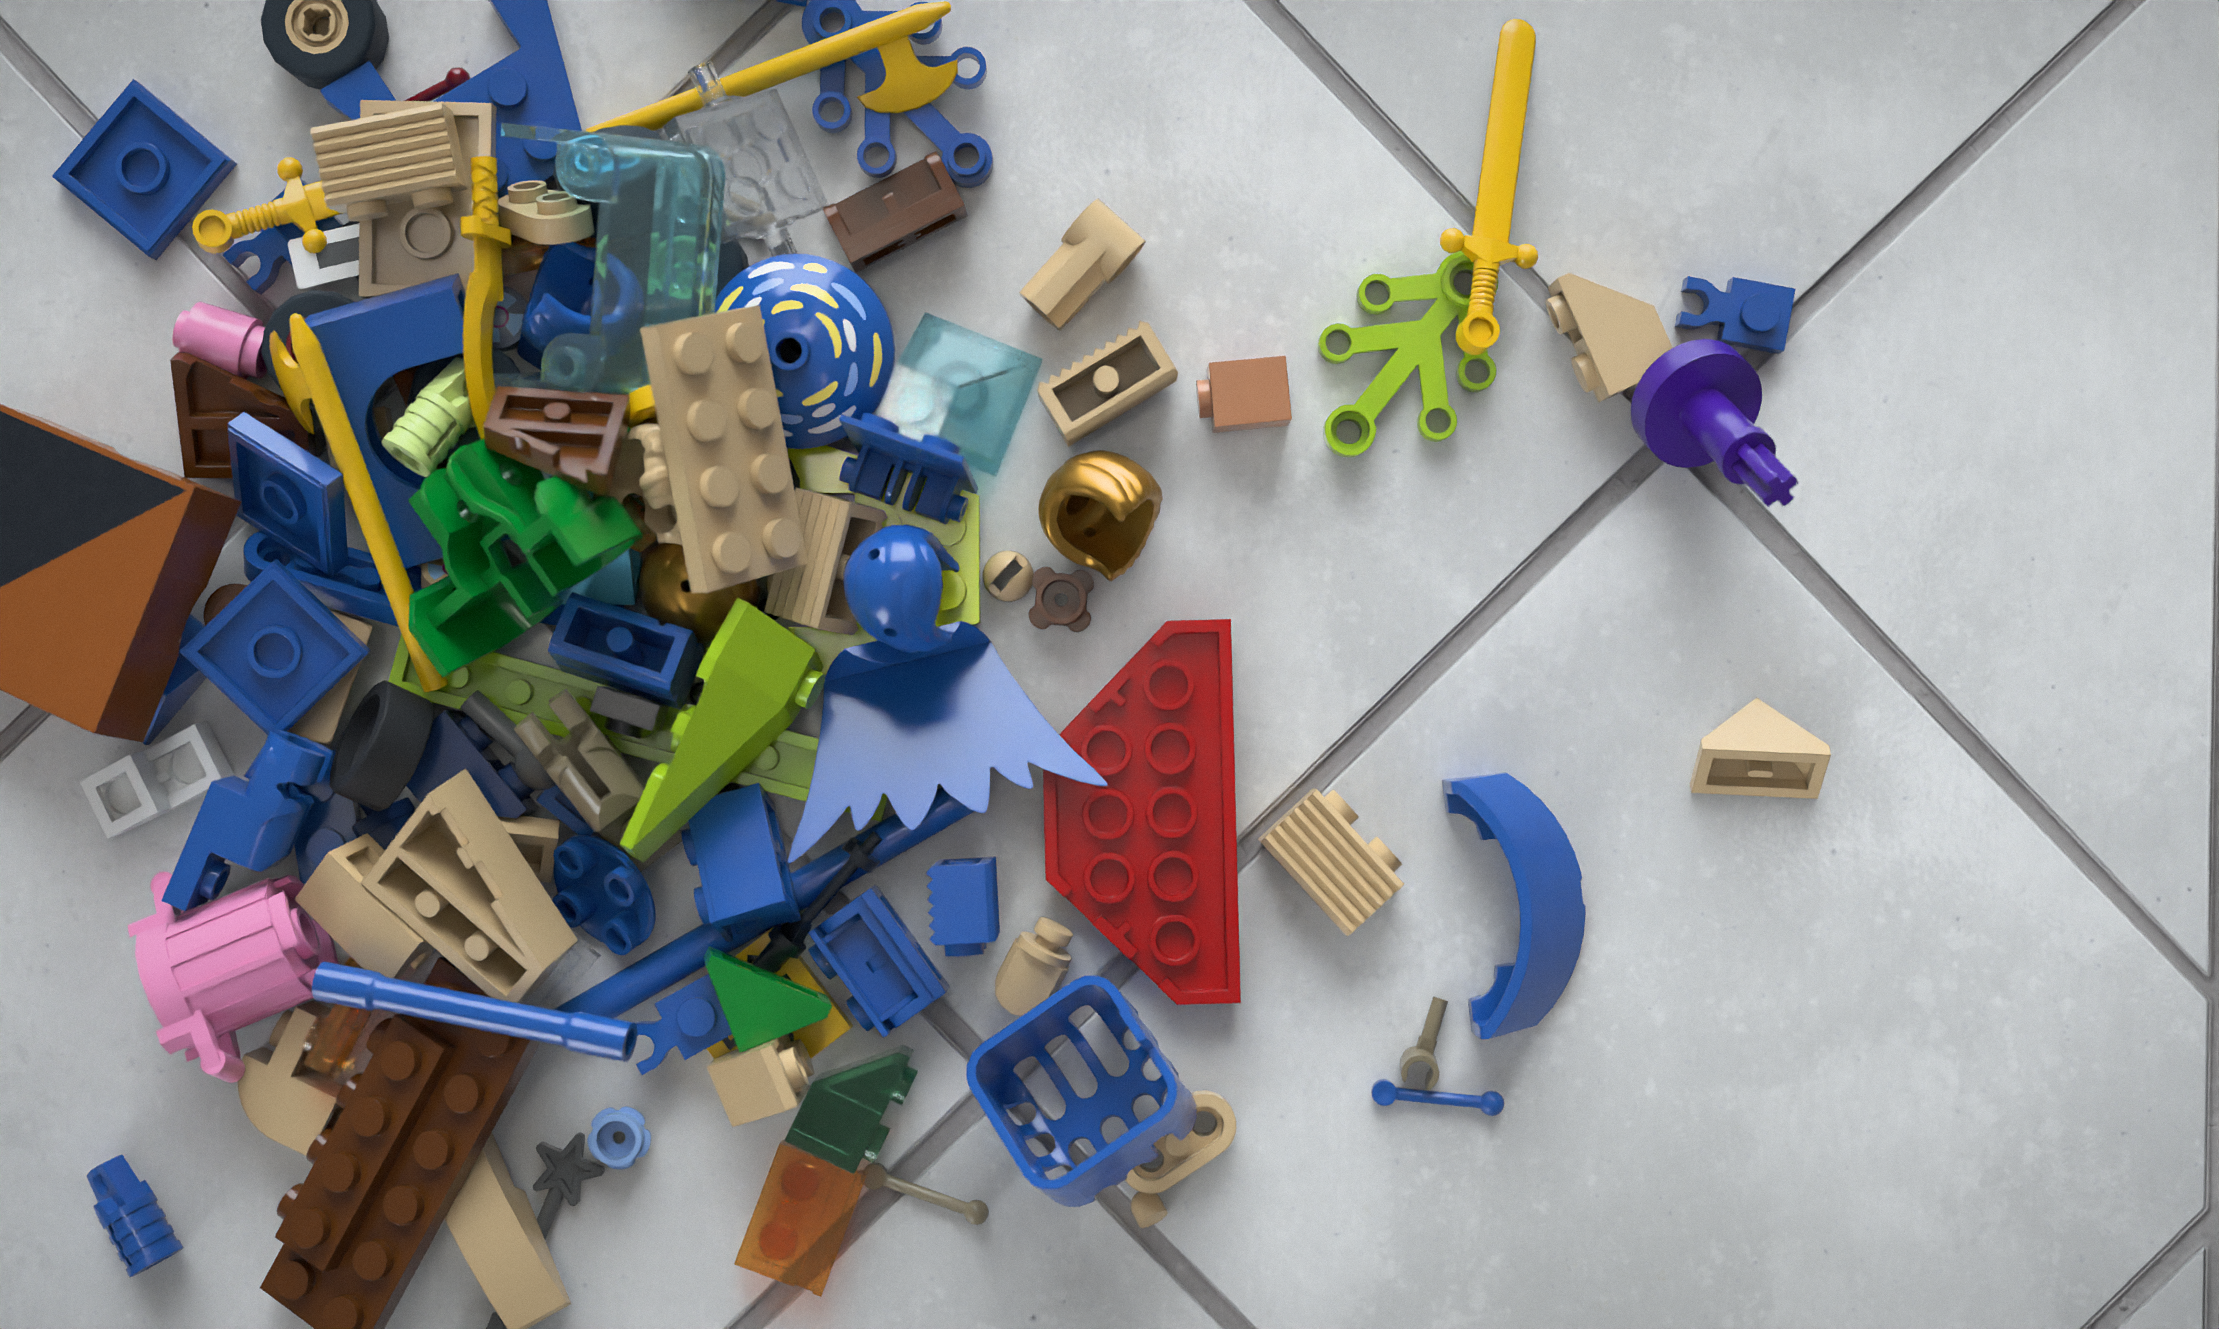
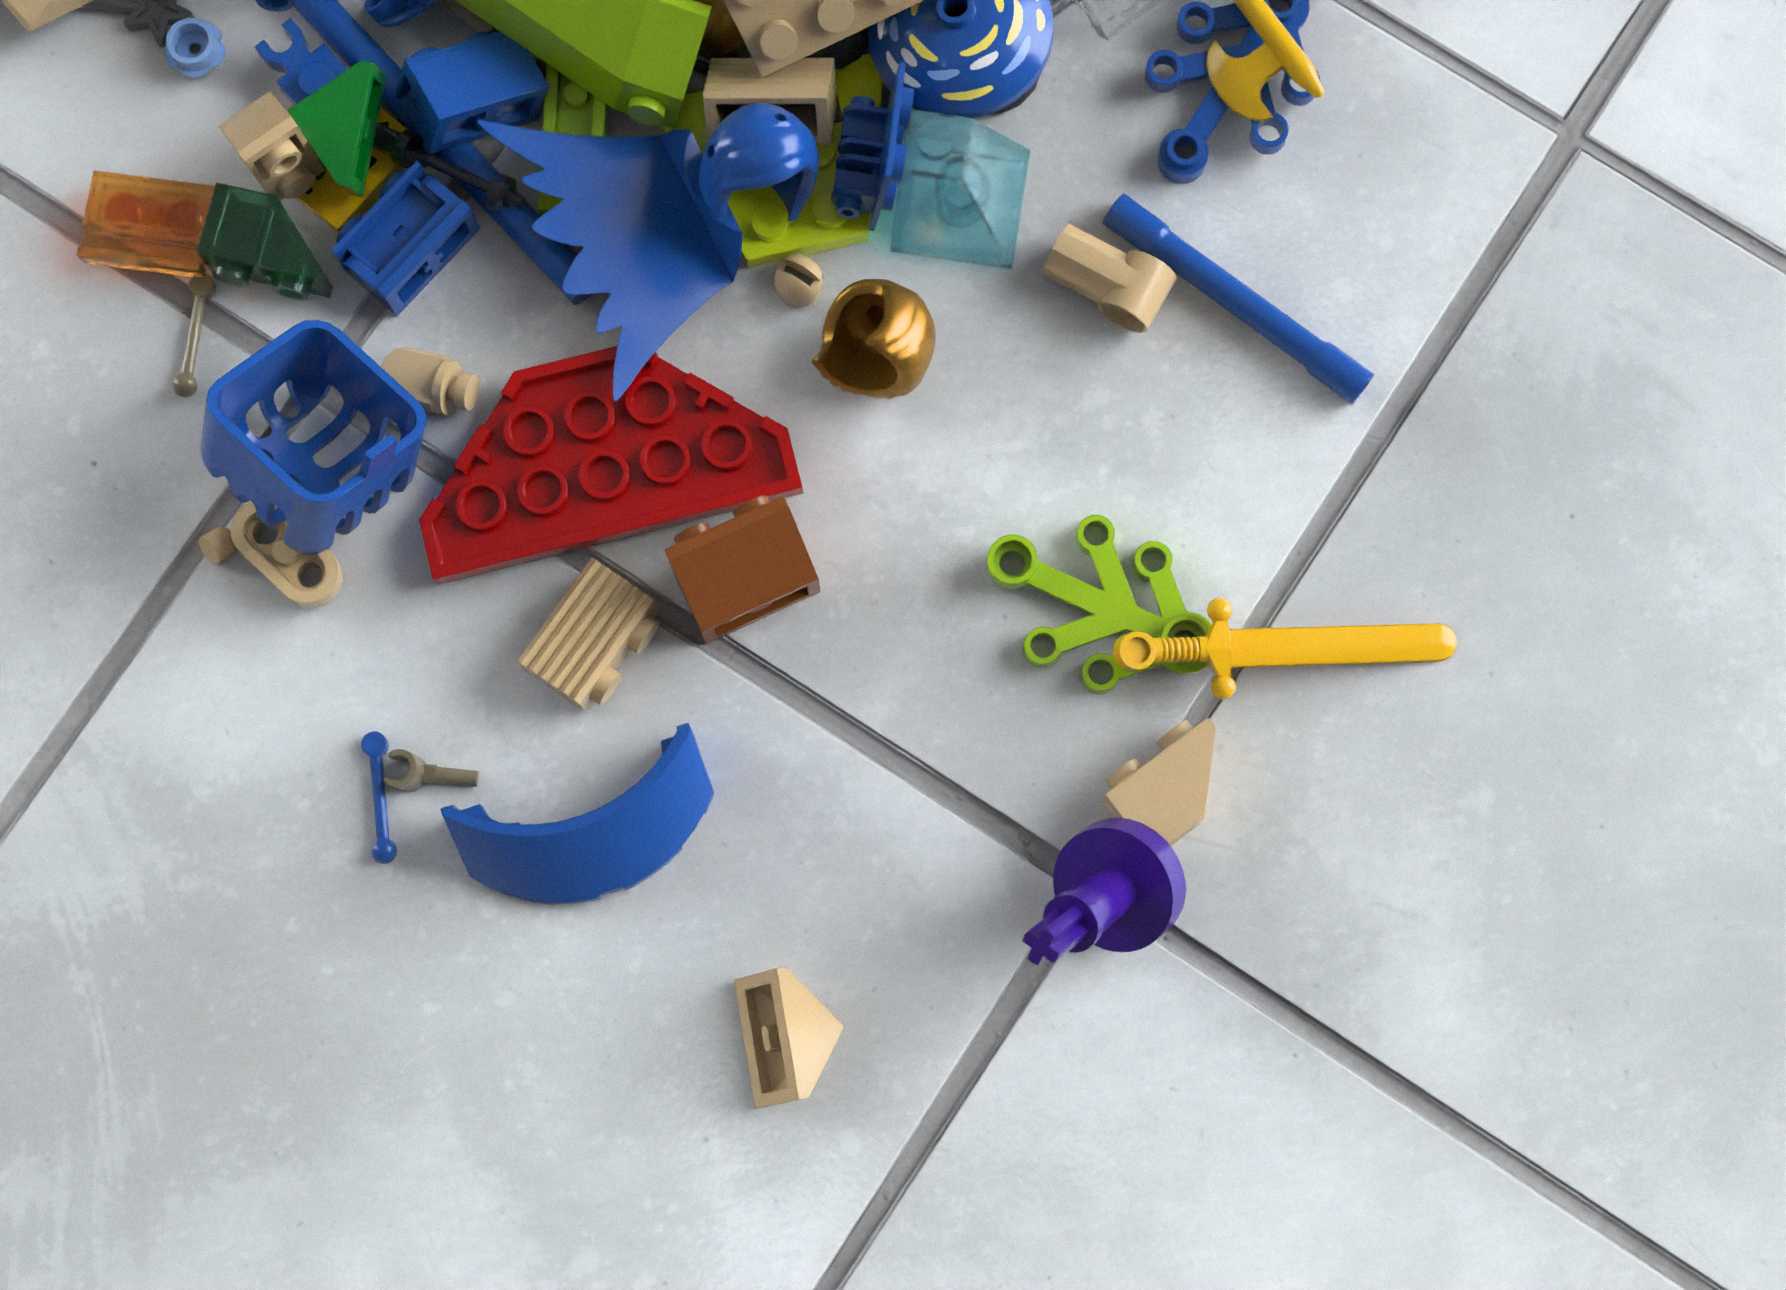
camera: 85 degrees right, 10 degrees down
reddish brown hinge [823,151,968,273] -> none
blue brick [926,857,1000,957] -> none
reddish brown plate [1028,567,1094,632] -> none
tan brick [1037,321,1179,447] -> none
nougat brick [1196,355,1292,433] -> none
blue plate [1674,276,1796,354] -> none
none -> dark orange slope [664,495,821,644]
none -> blue piece [1102,193,1375,405]

